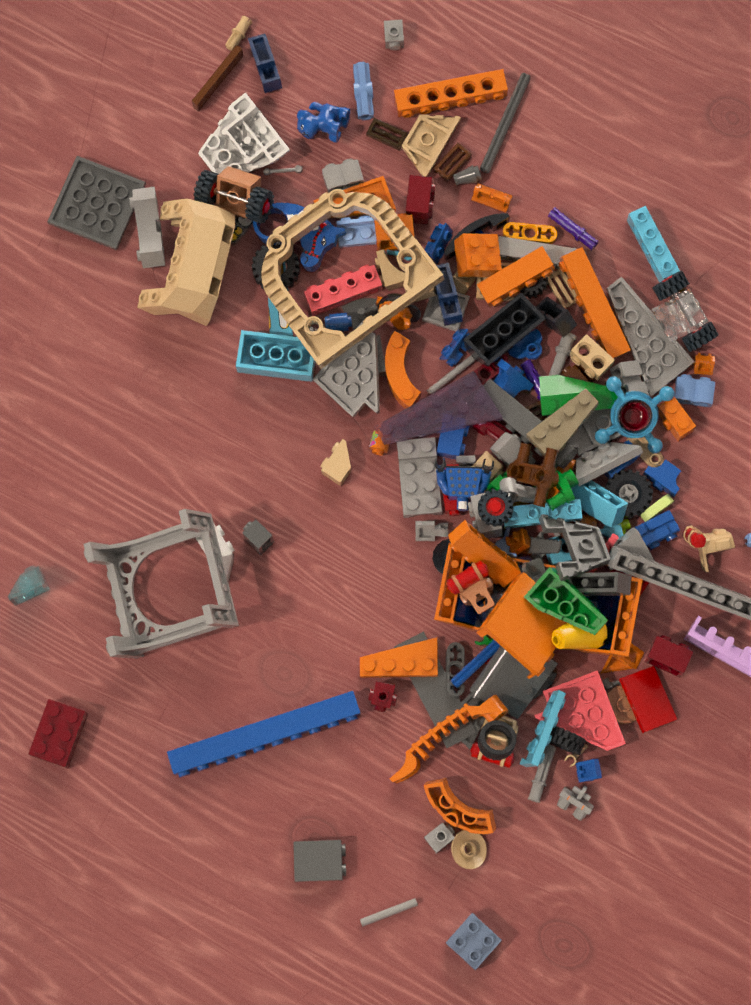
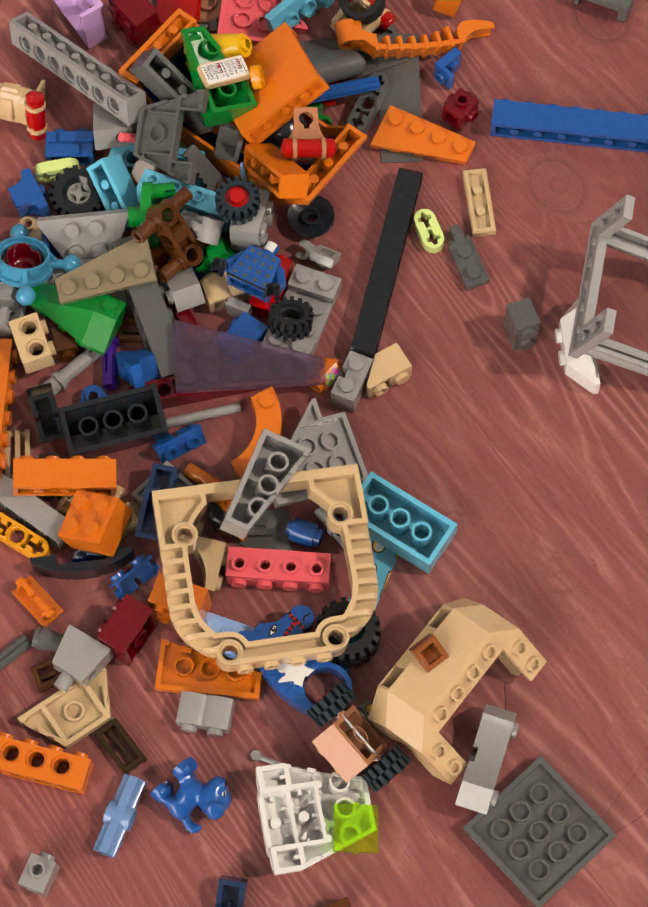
camera: 155 degrees left, 10 degrees down
none -> light grey torso [52,624,114,693]
none -> orange axle [183,463,222,485]
none -> tile [197,54,250,90]
none -> light grey wedge [220,428,312,540]
none -> light orange tile [250,64,265,90]
none -> black tyre [268,296,314,341]
none -> light grey brick [331,351,373,413]
none -> clear neon green piece [333,802,378,855]
none -> black beam [350,167,423,361]
none -> dark orange slope [409,634,449,673]
none -> yellowish green beam [414,209,444,253]
none -> blue bracket [434,47,462,89]
none -> dark grey hinge [448,224,489,291]
none -> tan tile [462,168,496,238]

